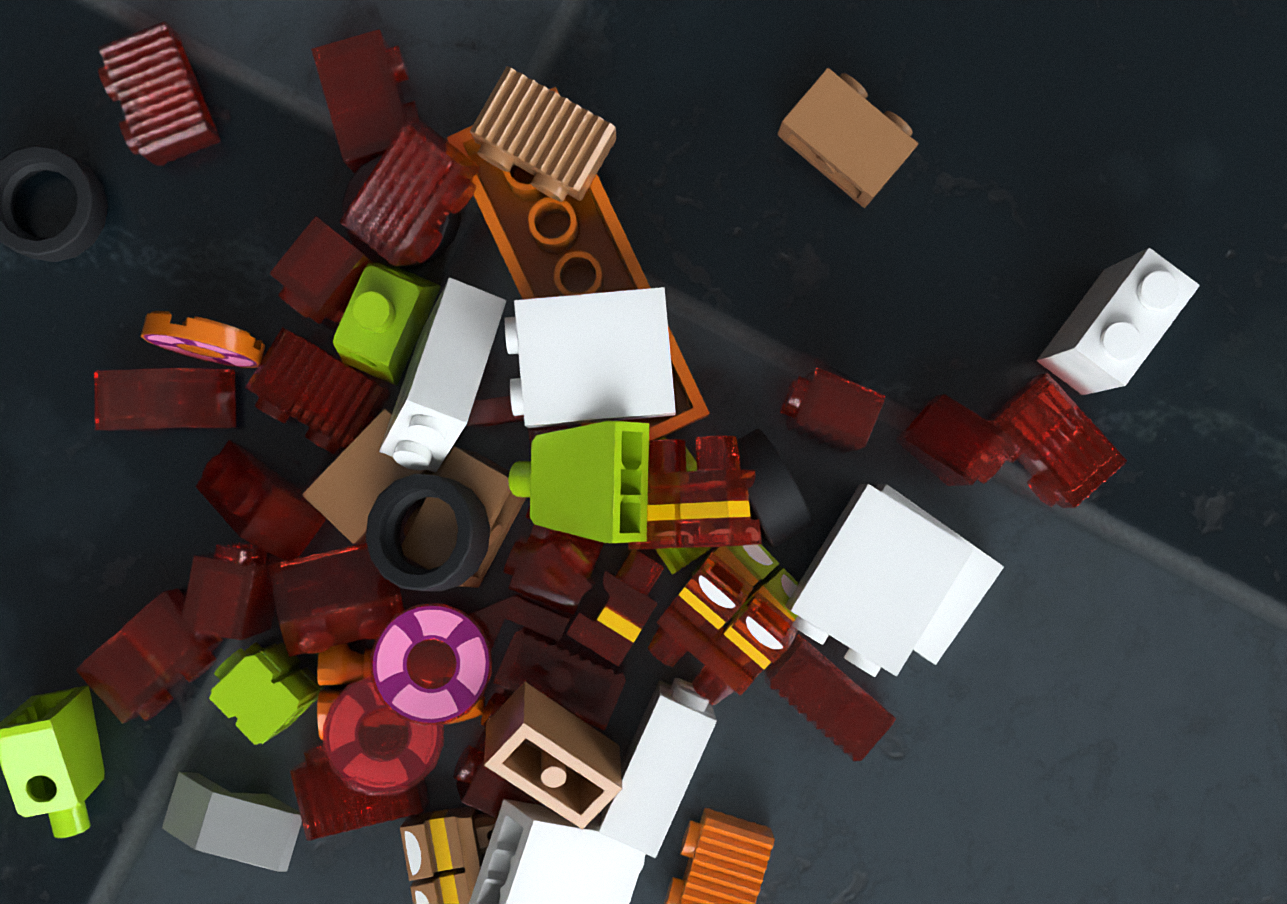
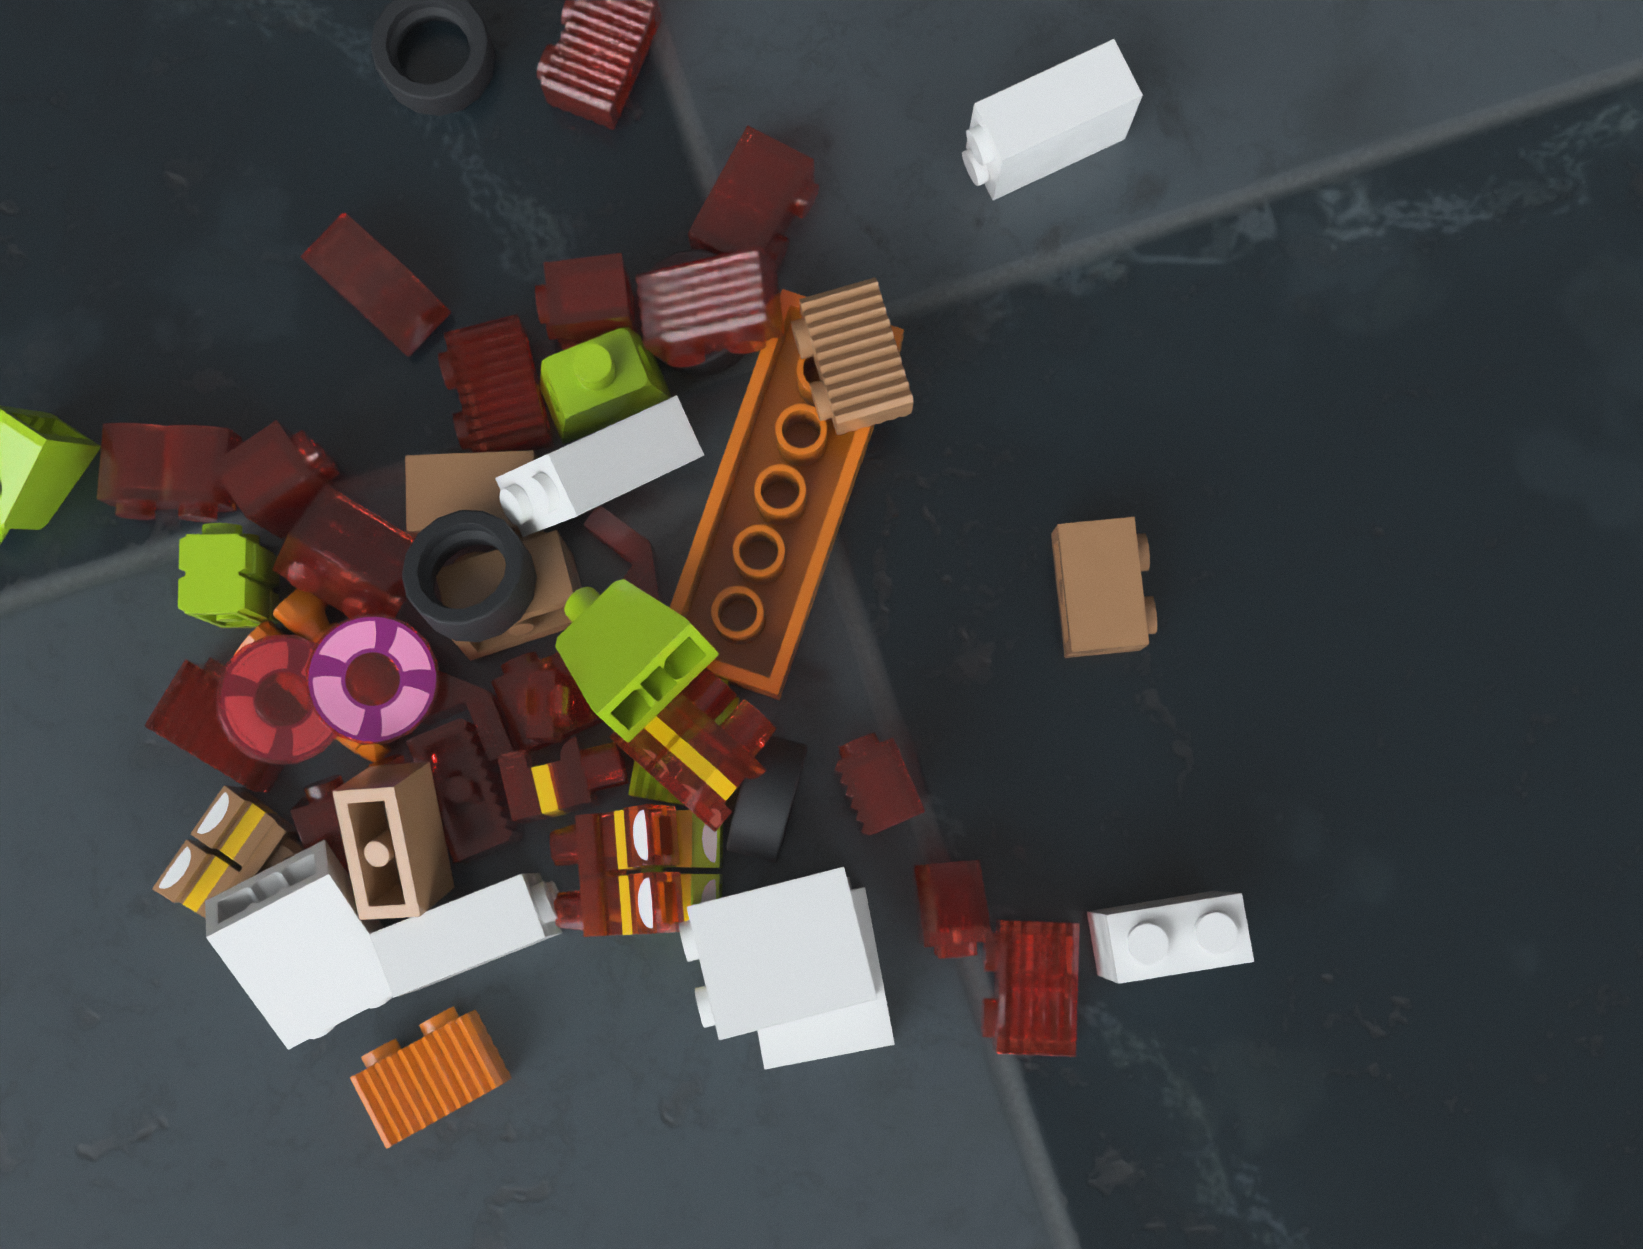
camera: 45 degrees right, 5 degrees down
orange tile [140,311,265,368] -> none
light grey slope [162,772,304,872] -> none
clear red slope [195,440,327,565] -> none
white brick [505,287,676,428] -> none
clear red brick [765,634,896,761] -> none

